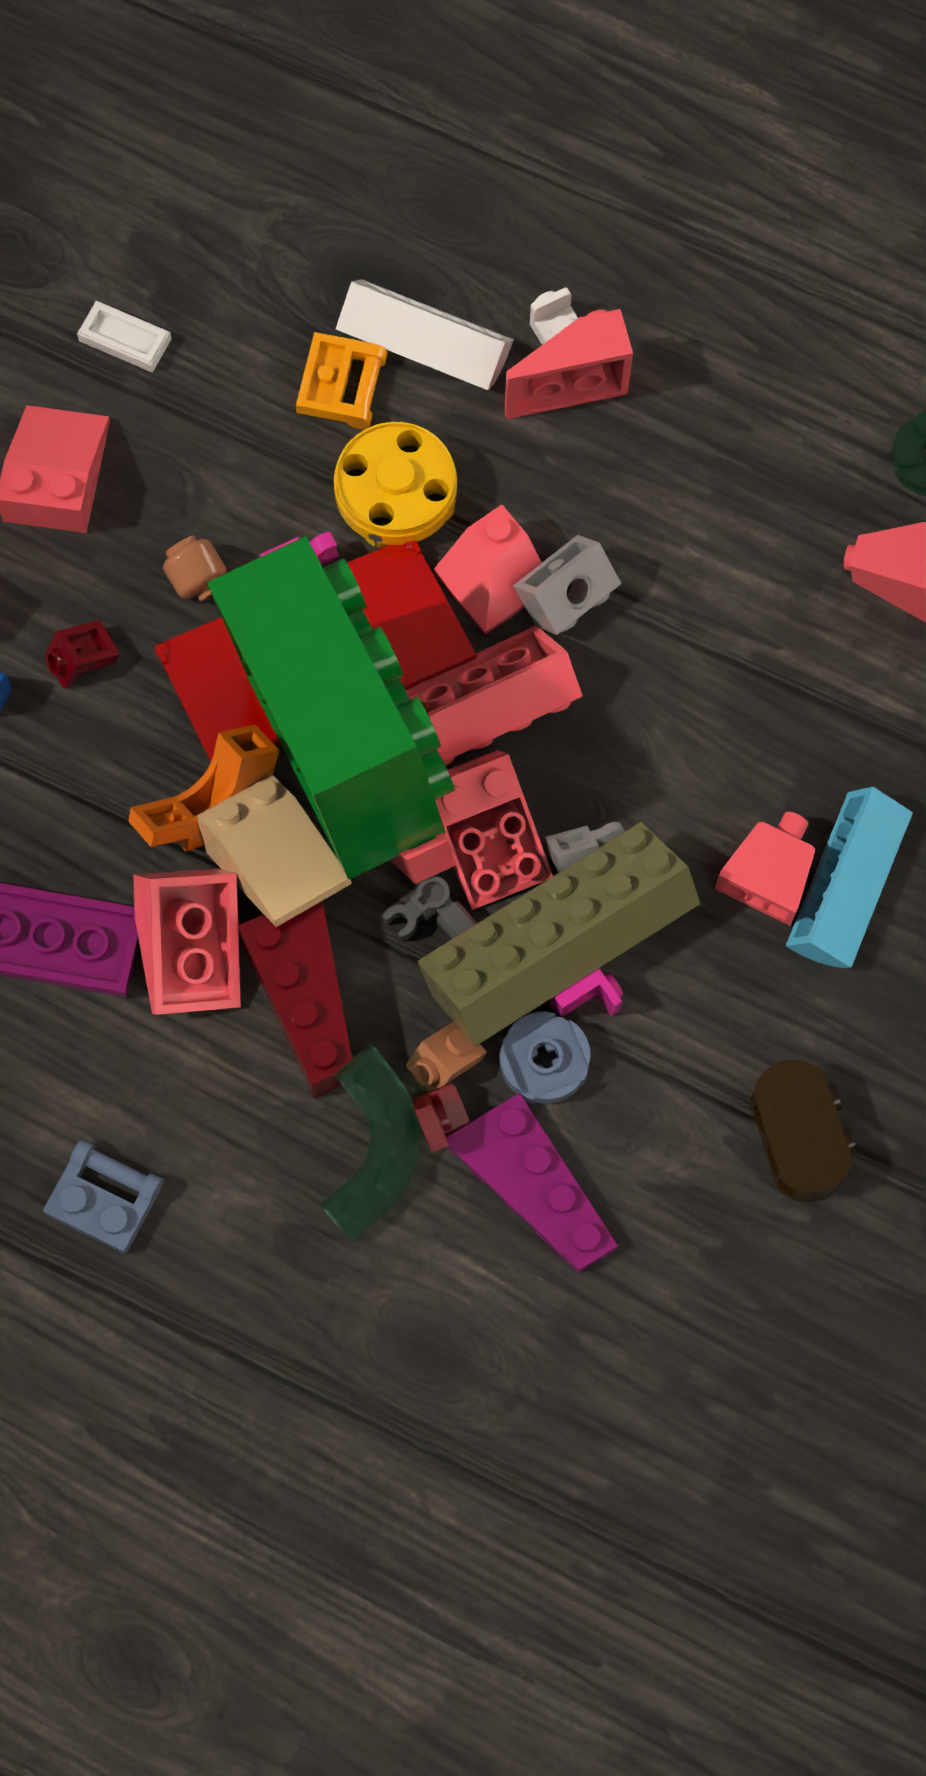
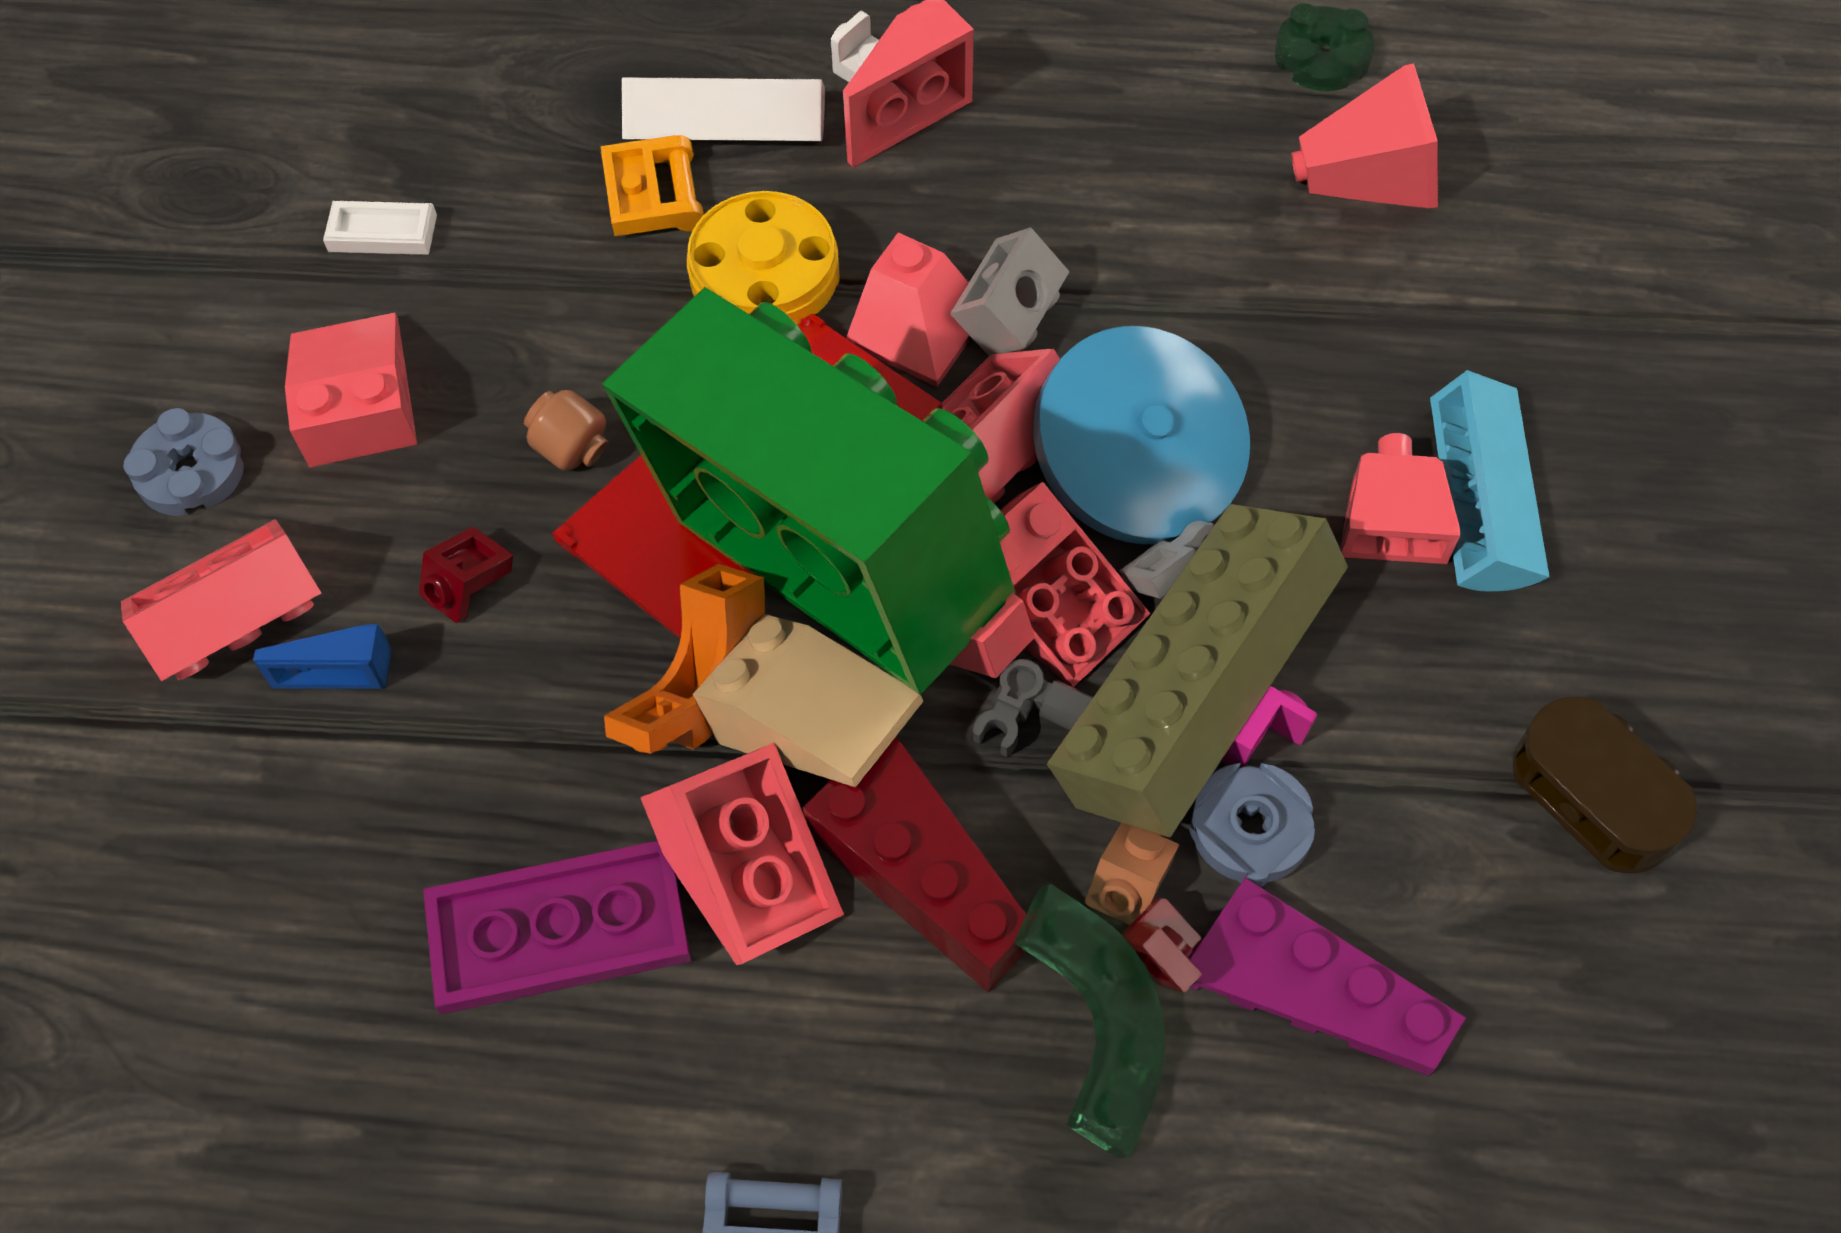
camera: 20 degrees left, 10 degrees down
none -> dark azure dish [1033,326,1250,544]

